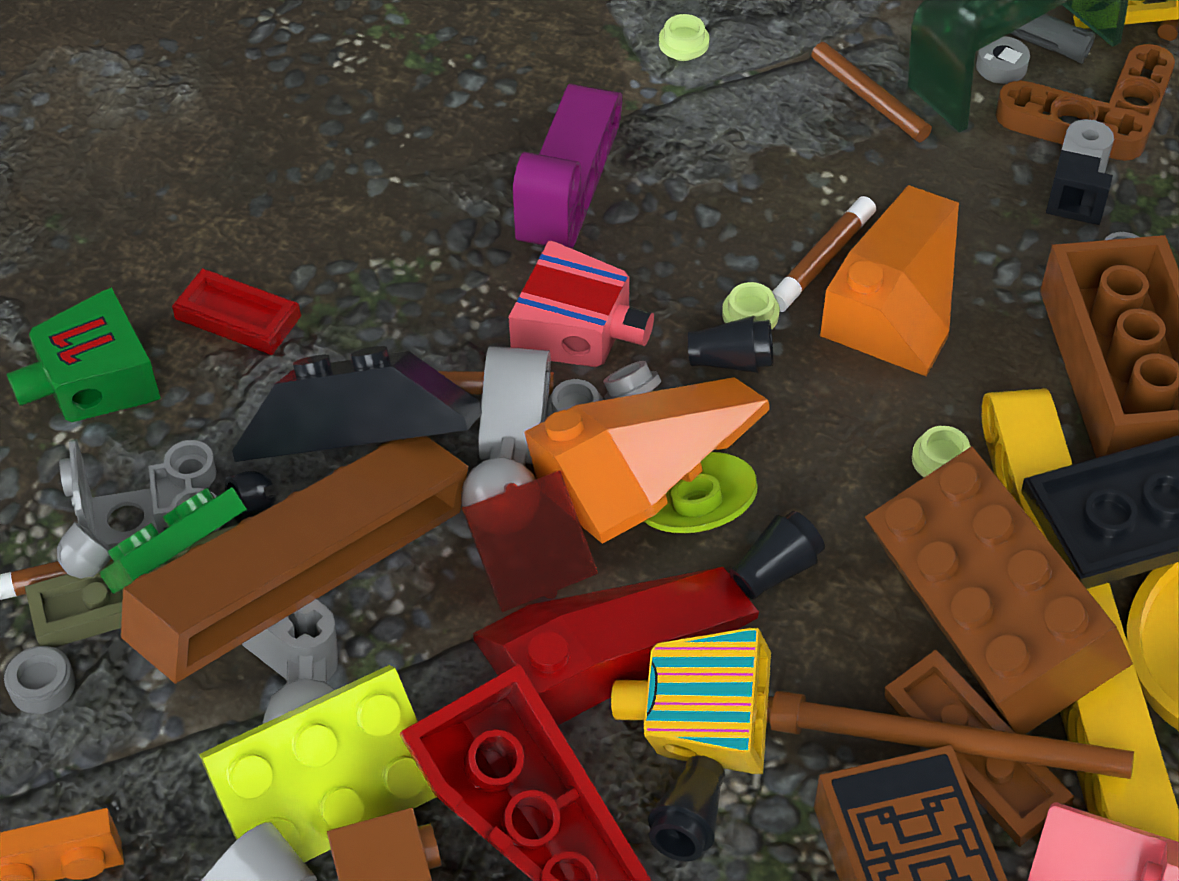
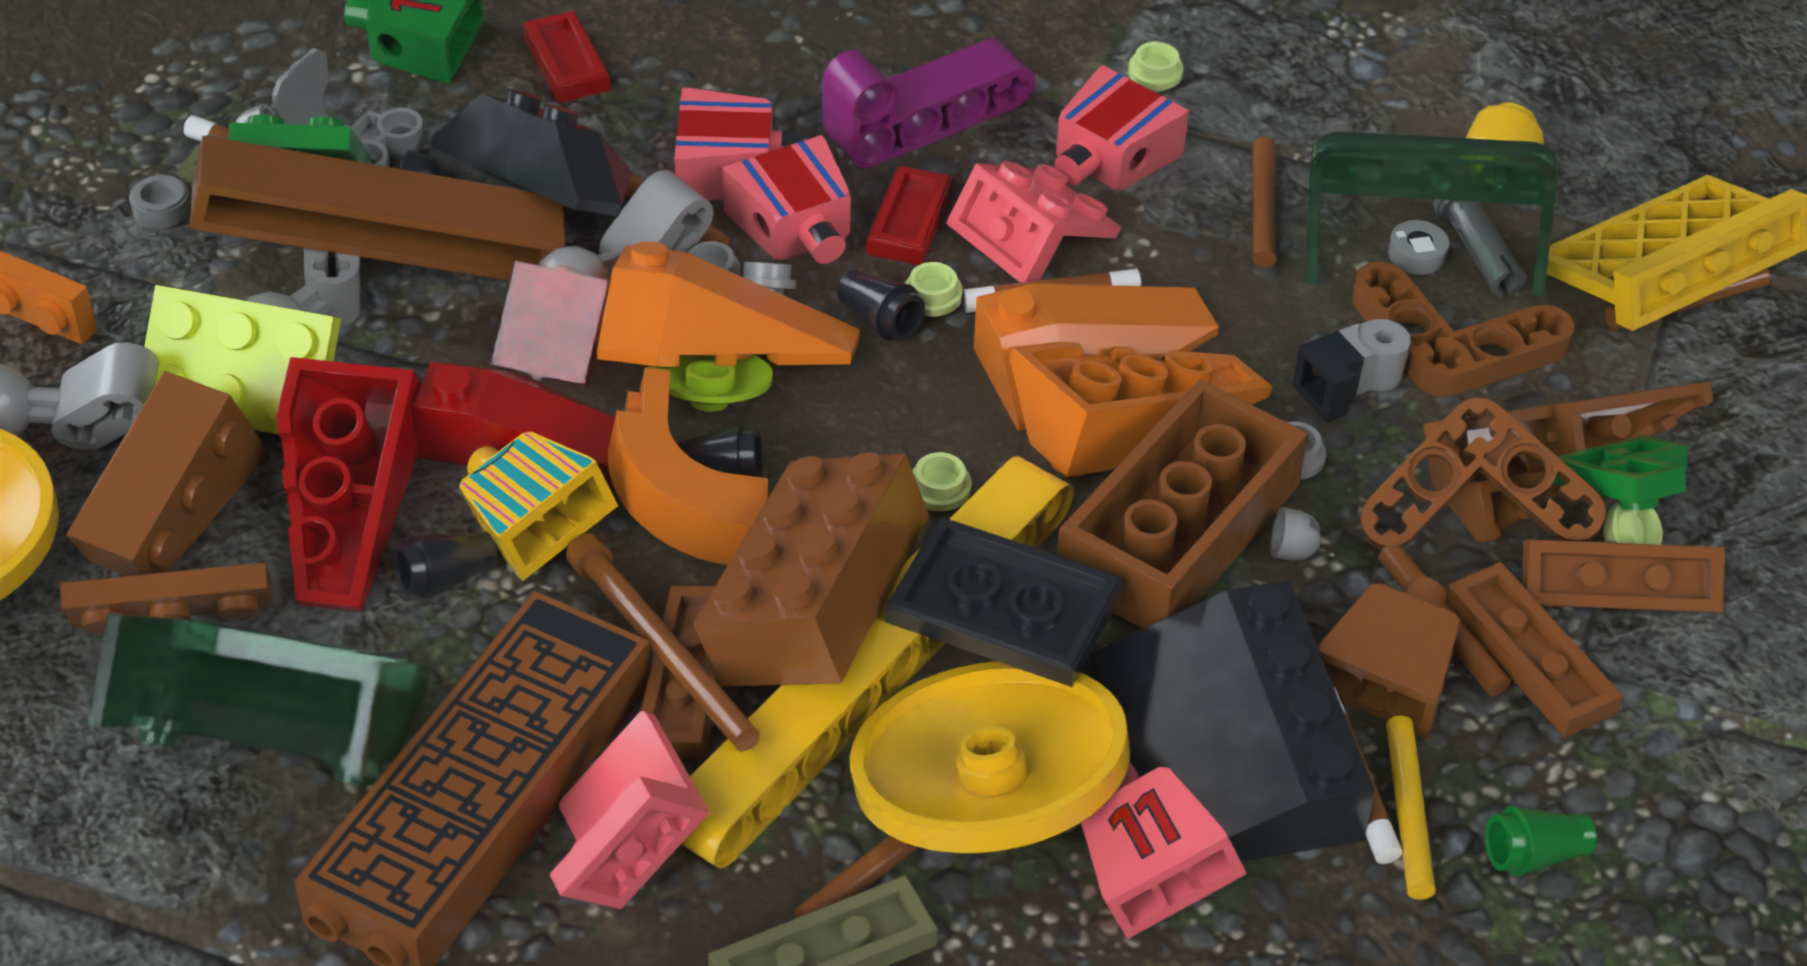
camera: 40 degrees right, 5 degrees down
none -> orange arch [608,367,768,565]
none -> torso [674,88,805,201]
none -> red tile [866,166,953,265]
none -> coral bracket [946,161,1121,283]
none -> orange wedge [1009,341,1273,477]
none -> coral torso [1054,65,1189,190]

